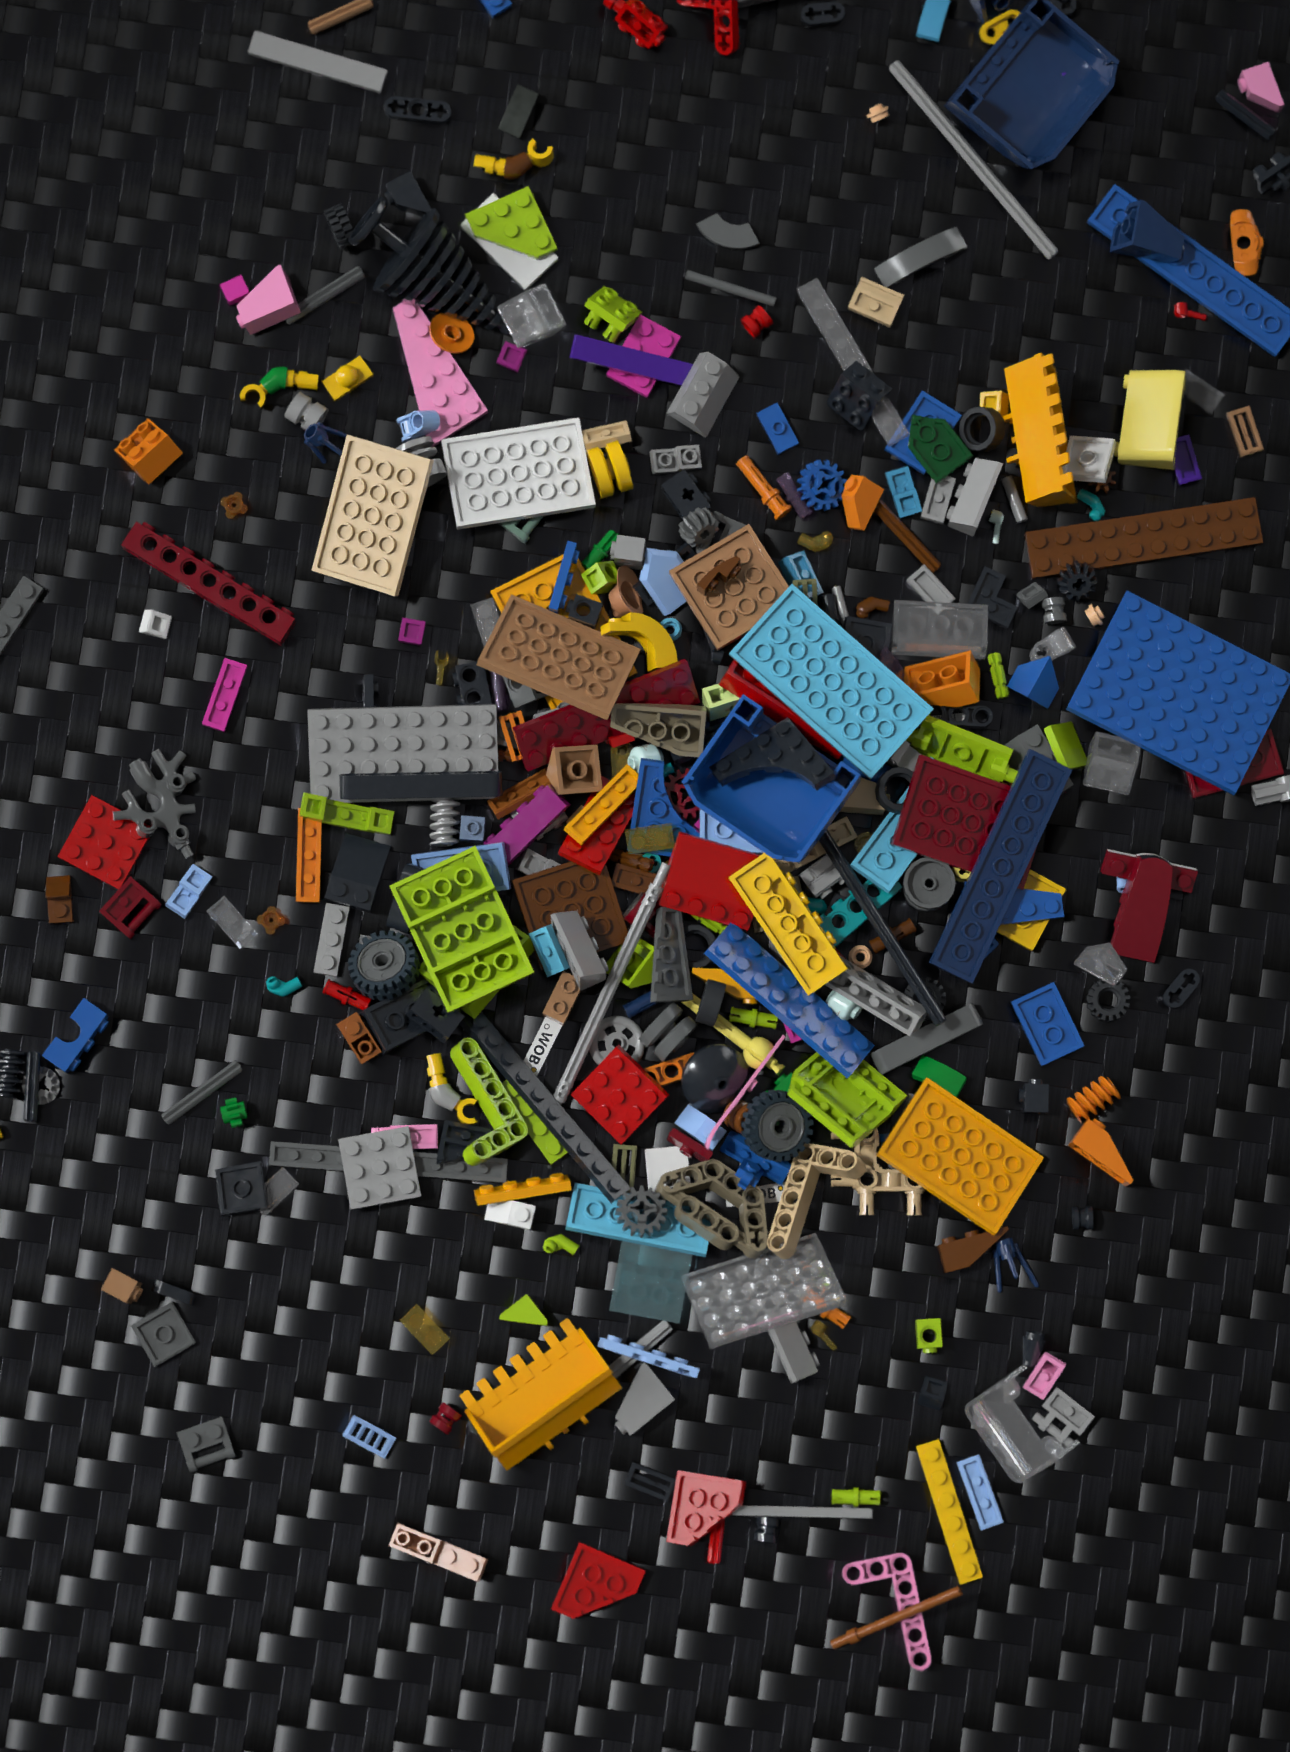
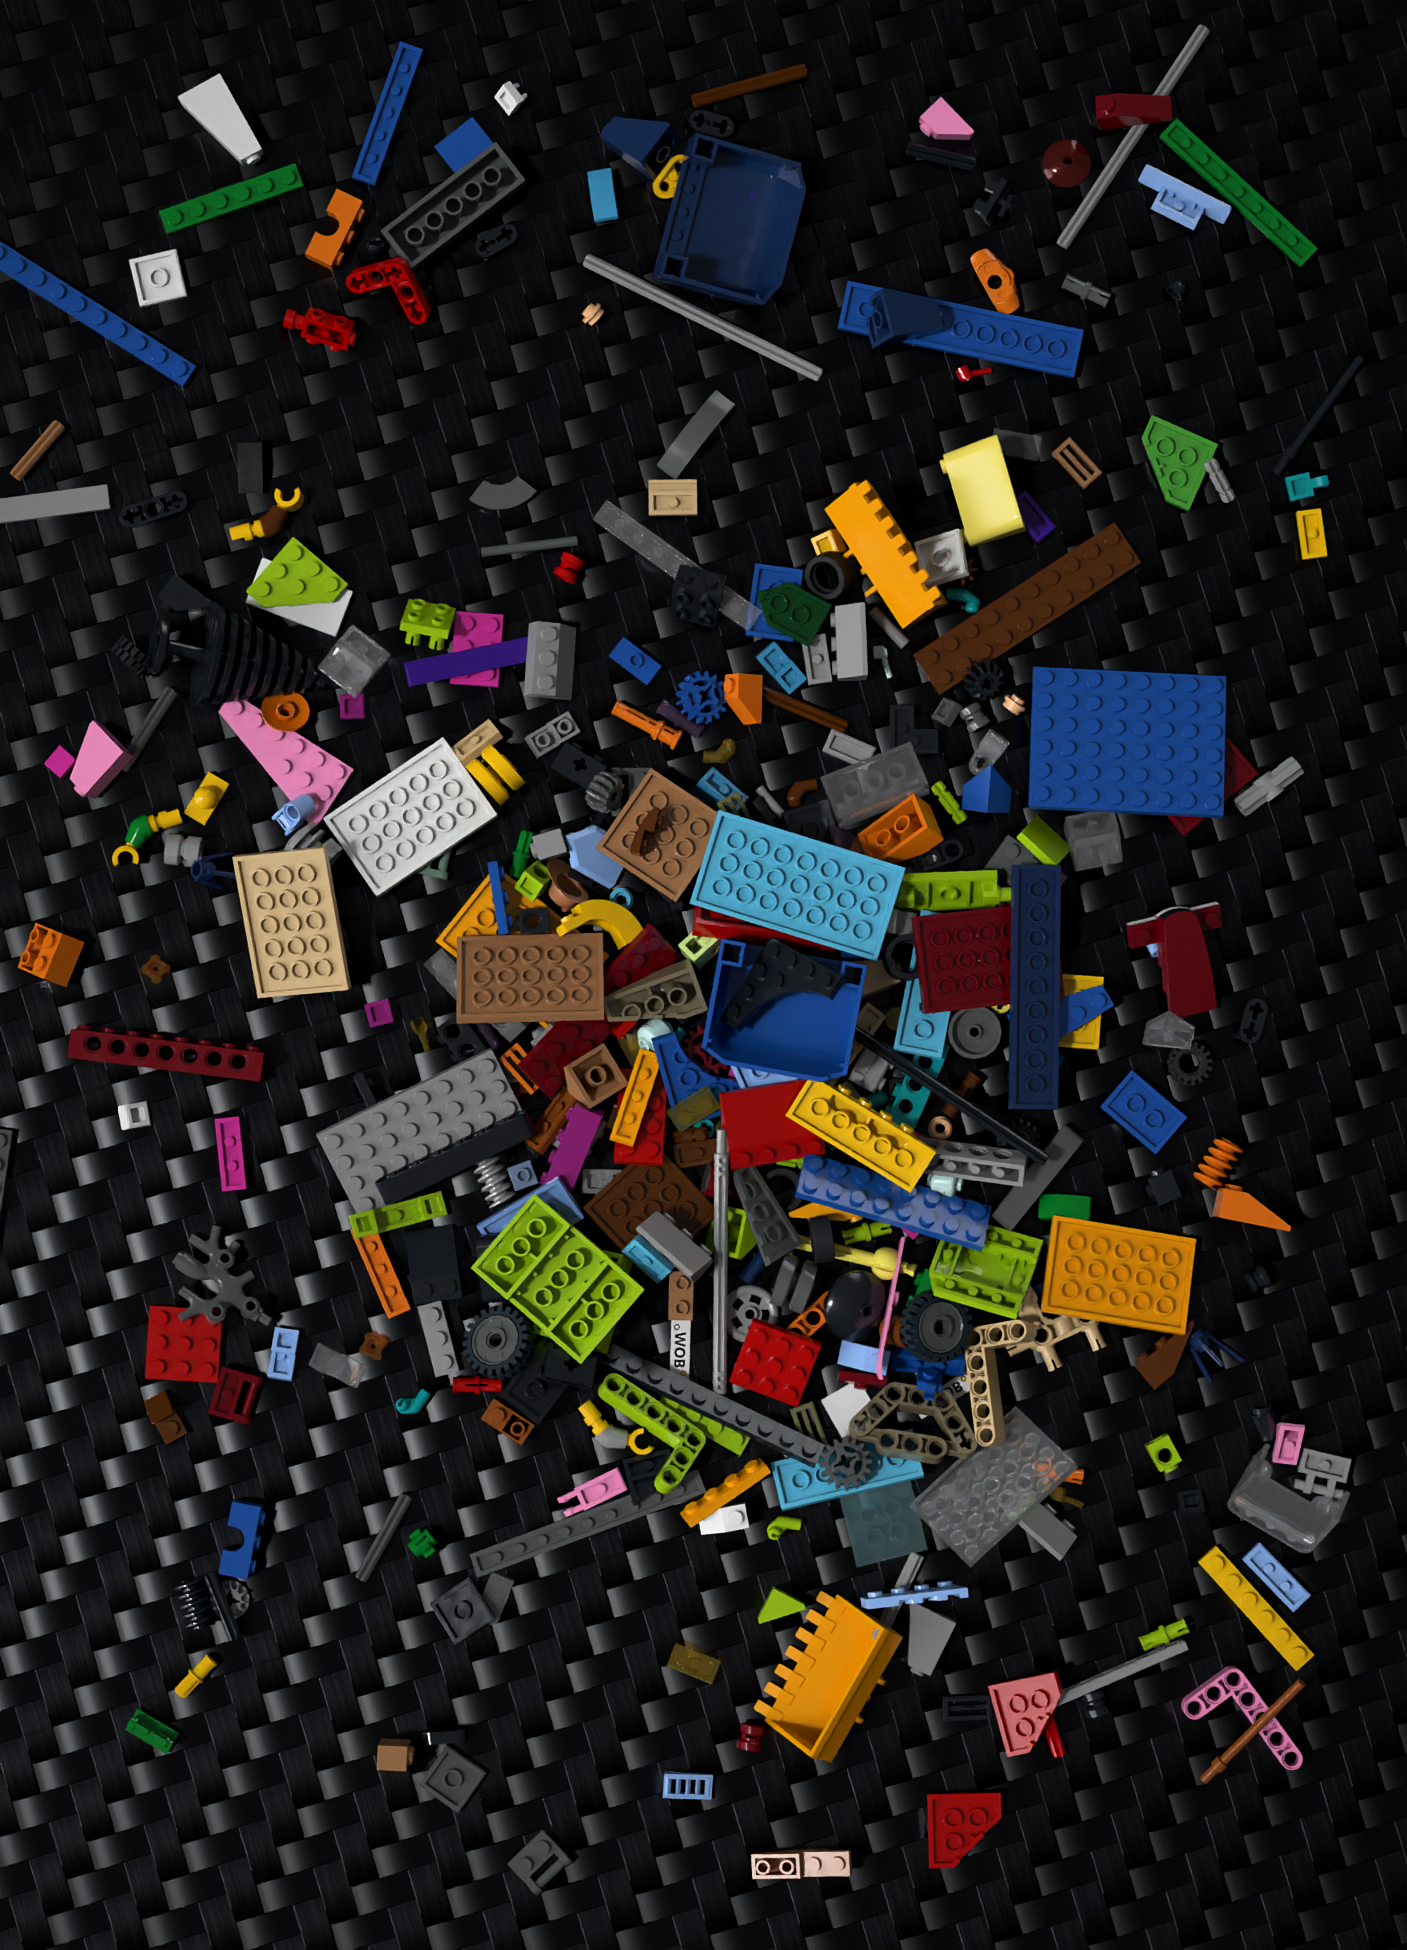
camera: 25 degrees left, 5 degrees up
light grey plate [338,1126,421,1210] -> none

